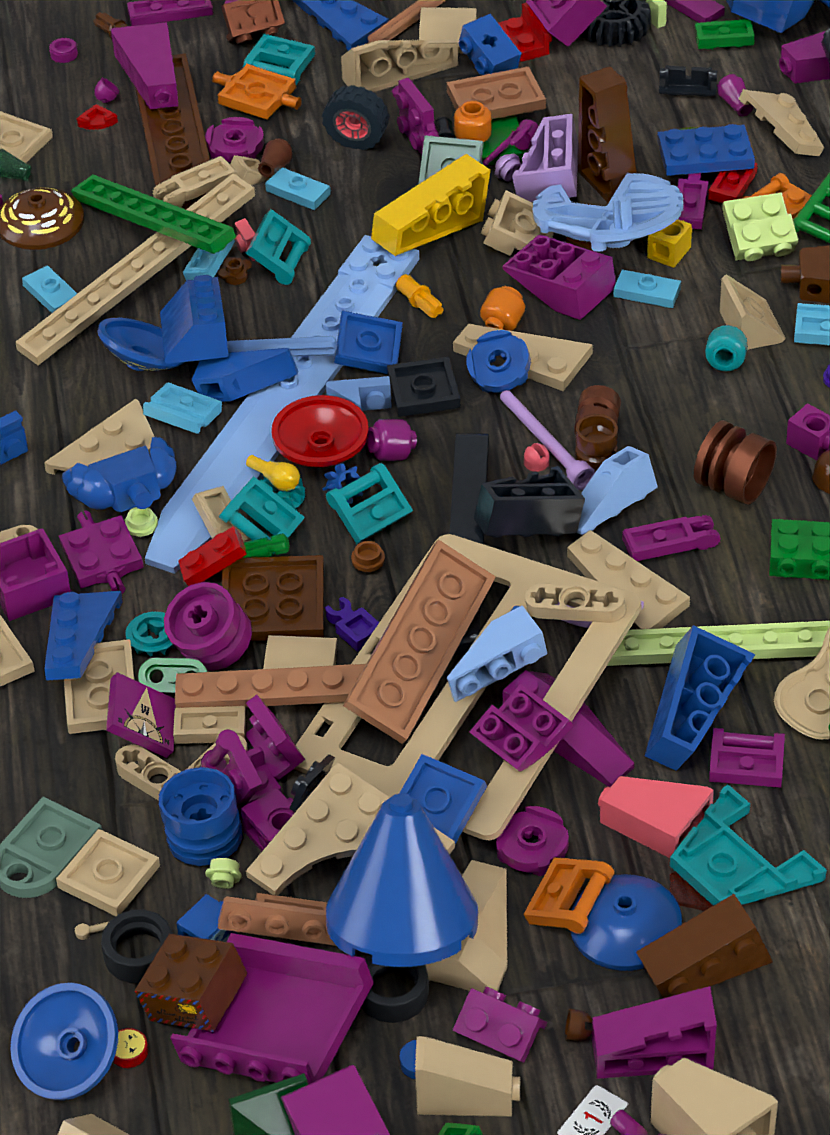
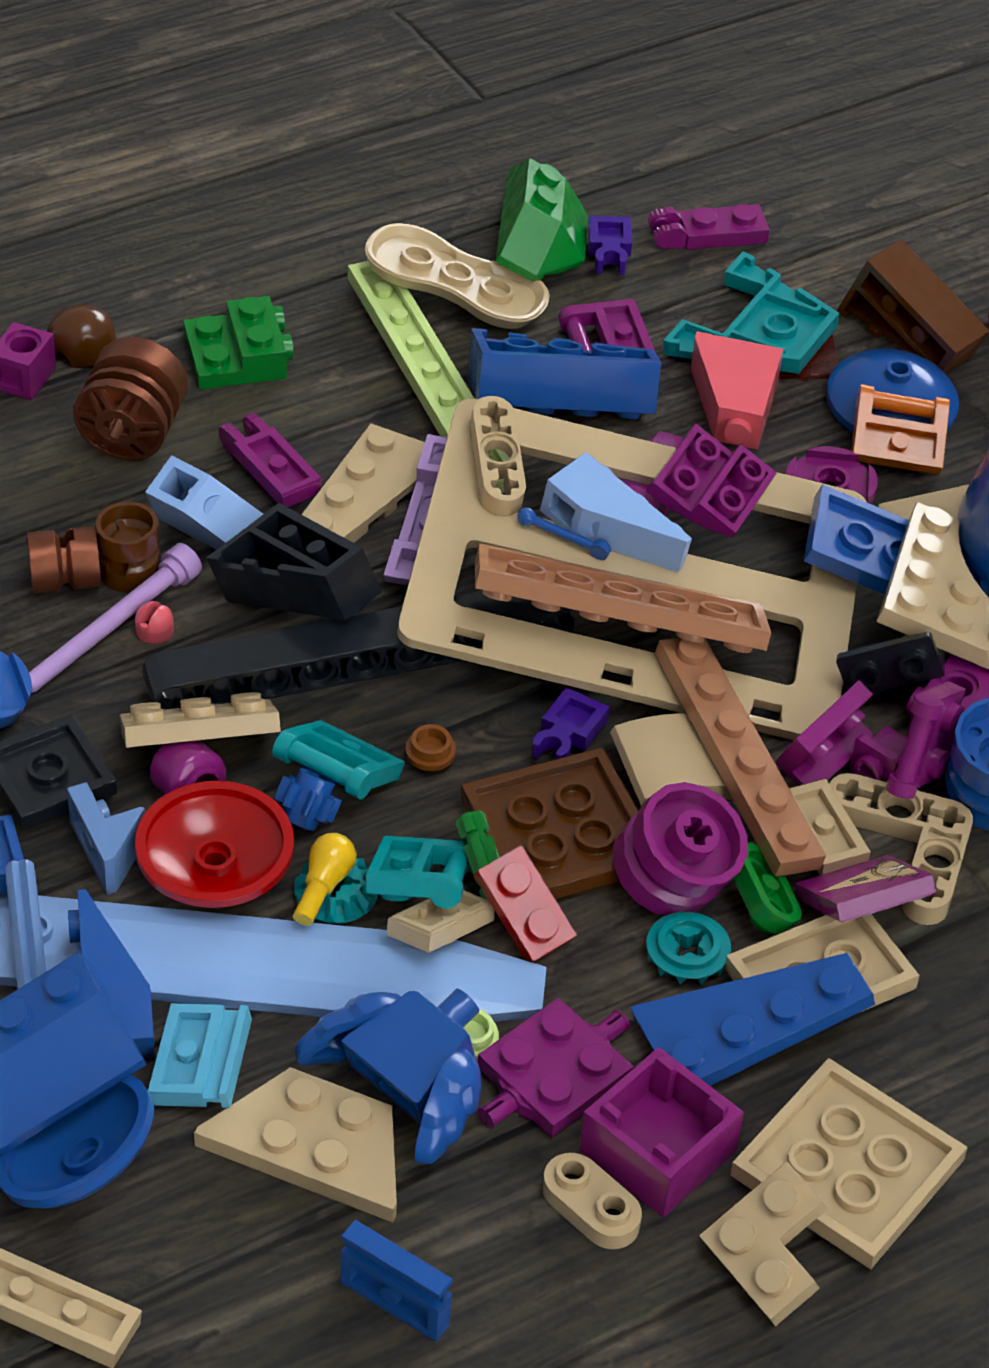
camera: 115 degrees left, 0 degrees up
none -> tan plate [120,692,281,748]

